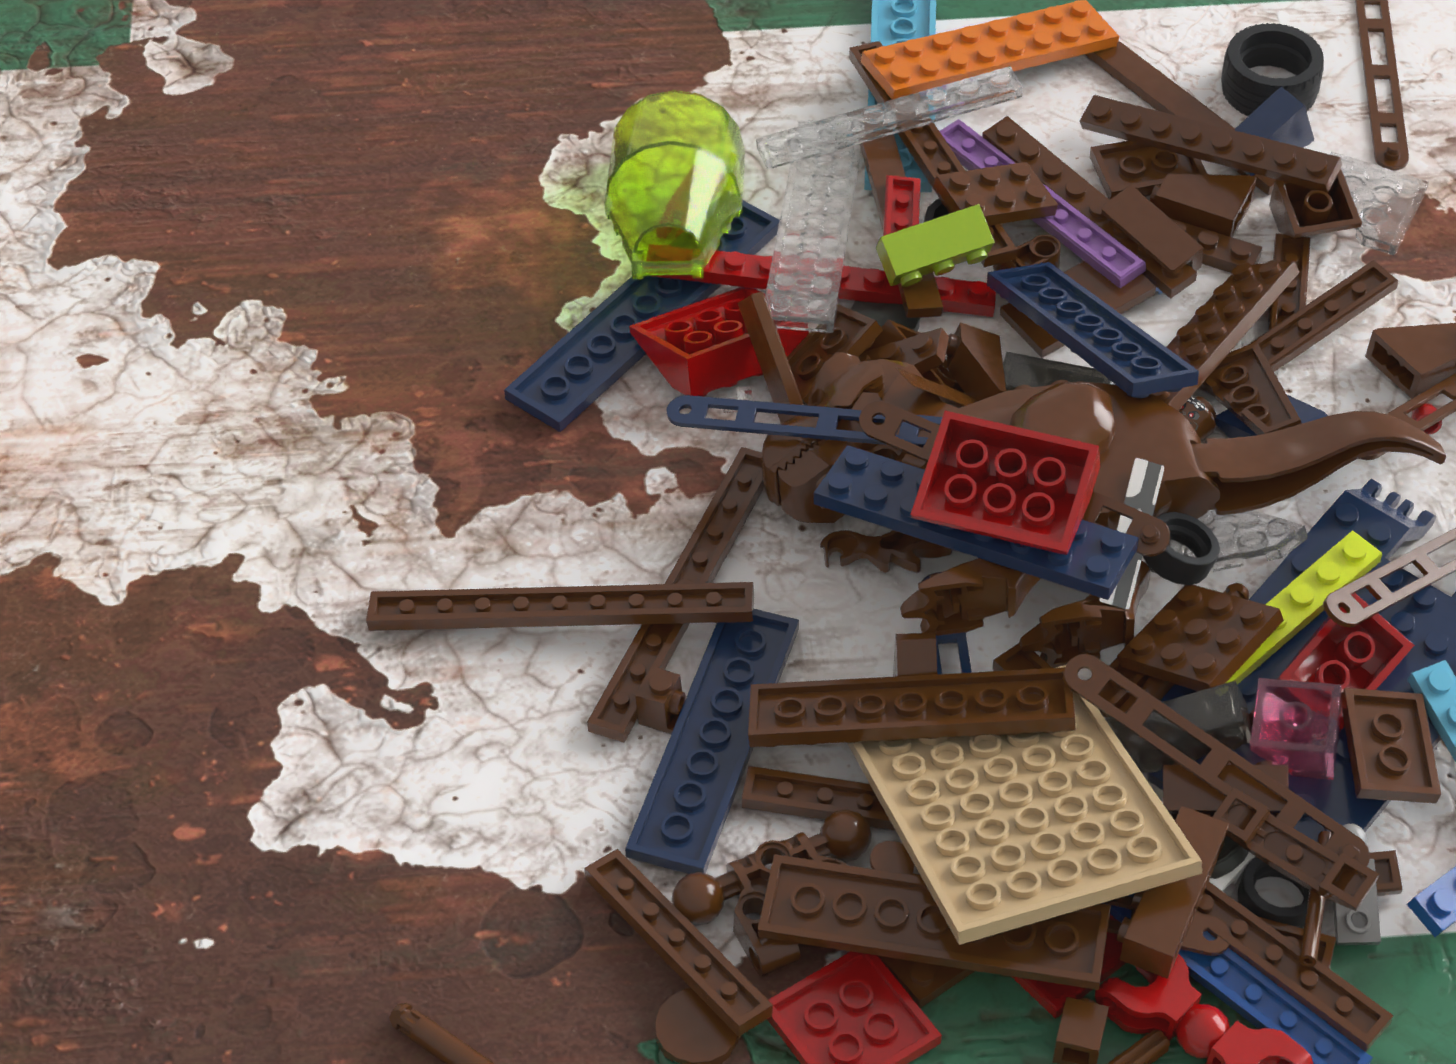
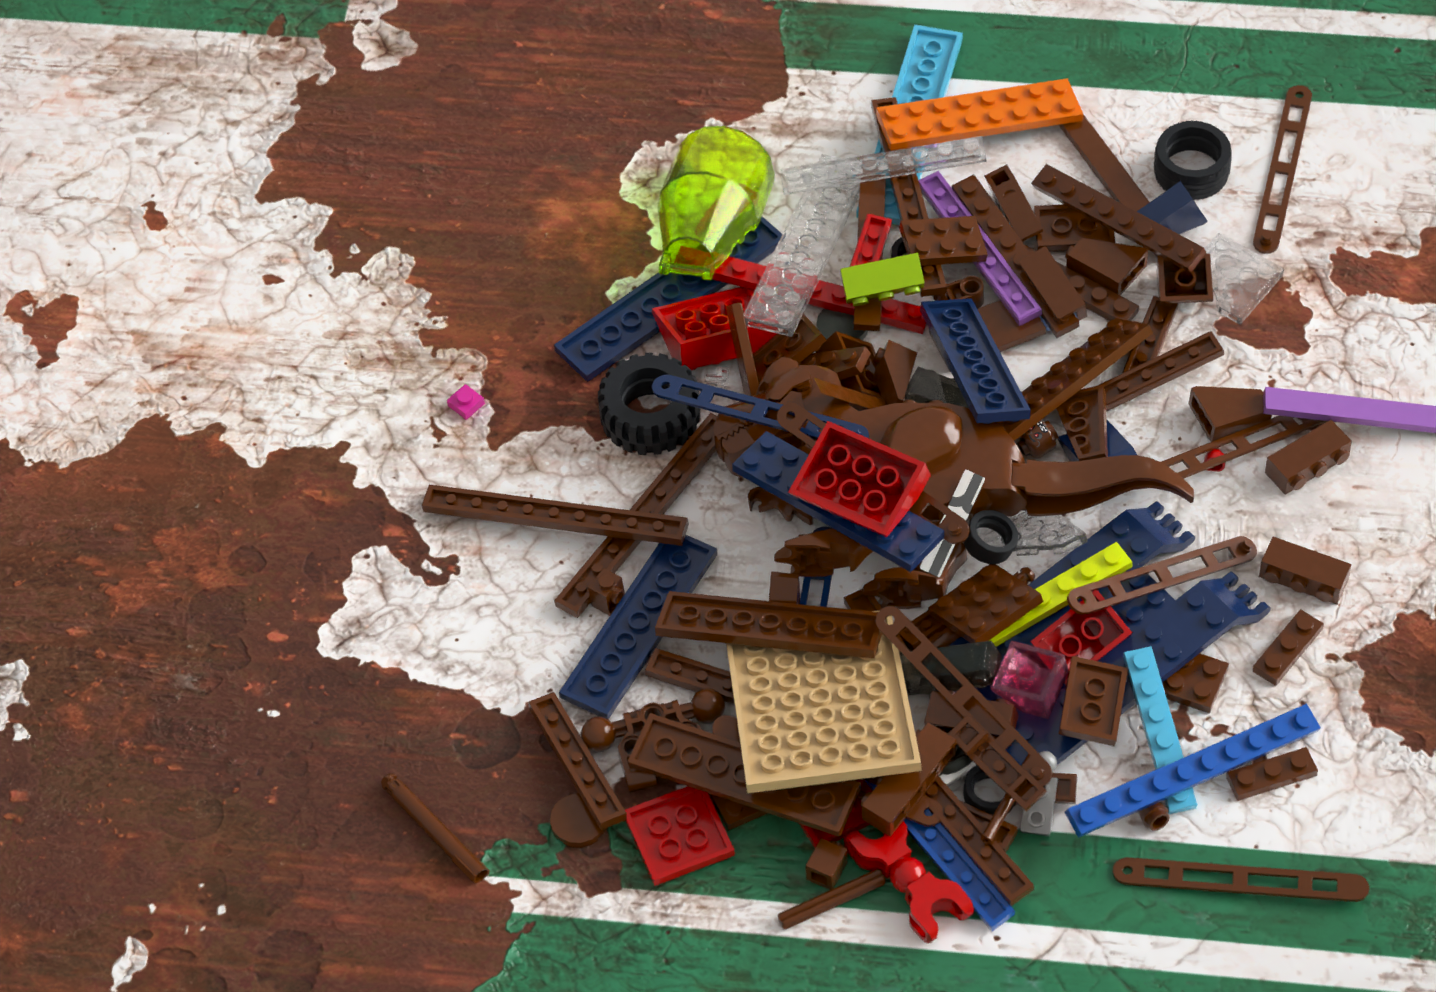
camera: 15 degrees right, 5 degrees up
none -> dark pink plate [447,384,485,420]
none -> black tyre [598,352,701,455]
none -> reddish brown slope [984,164,1043,242]

